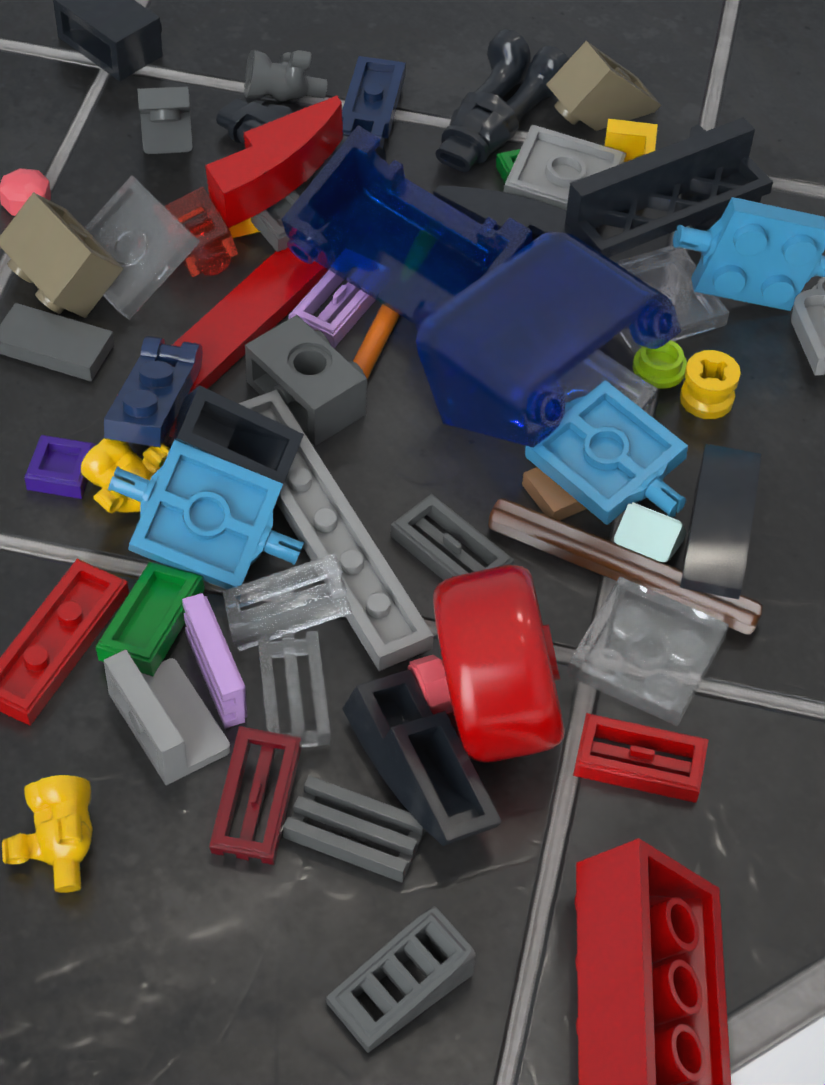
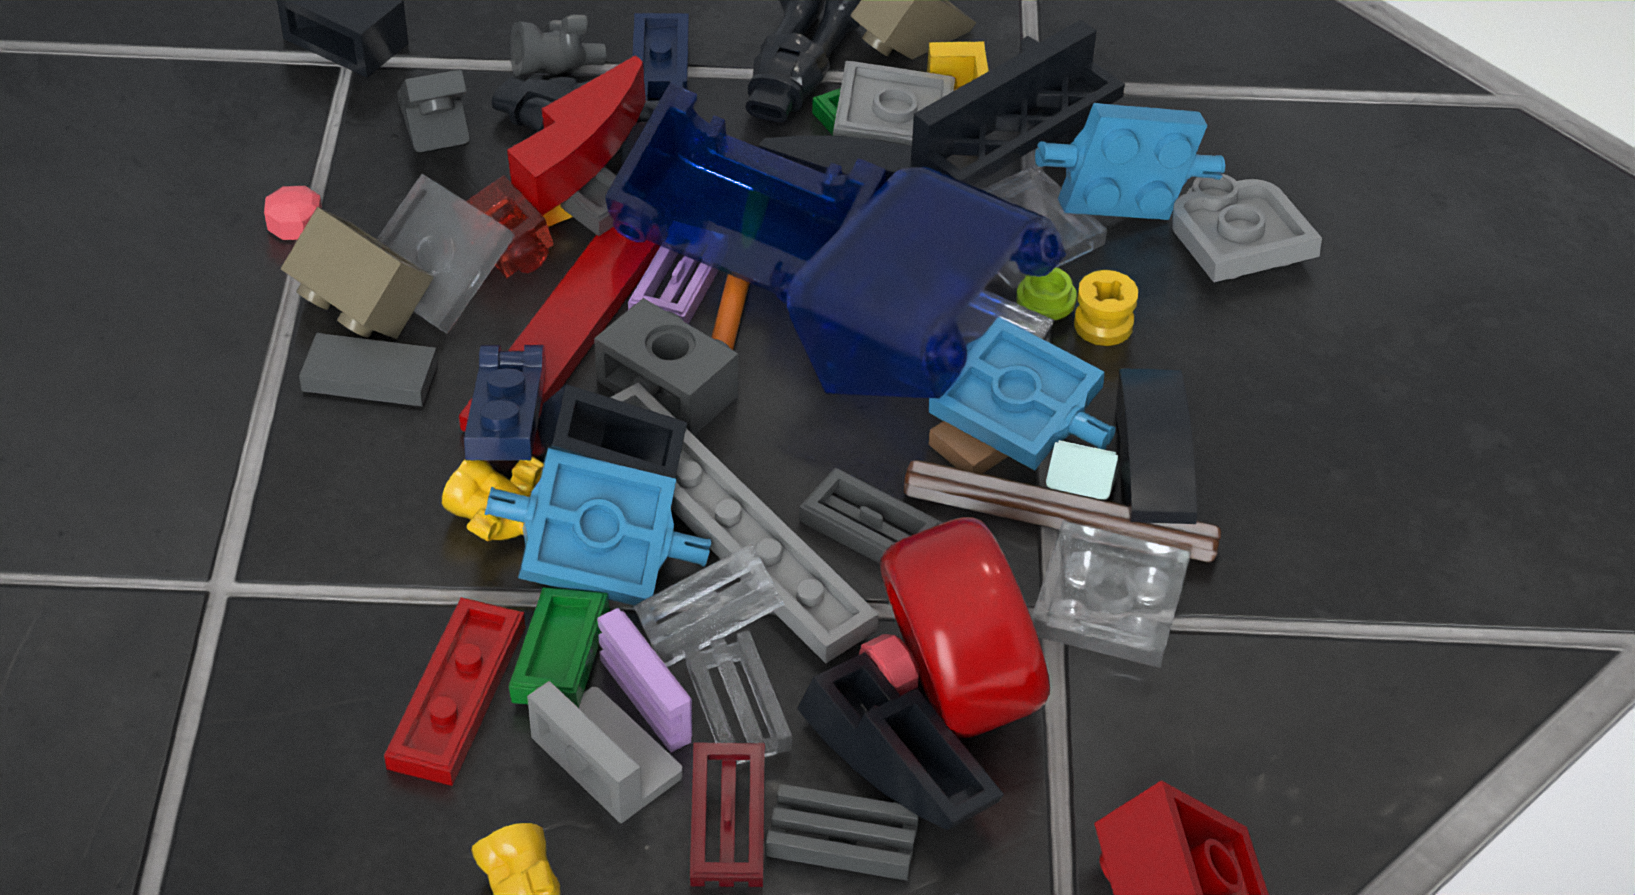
camera: 10 degrees left, 5 degrees down
dark purple tile [24,435,96,499] -> none
red tile [573,713,709,803] -> none

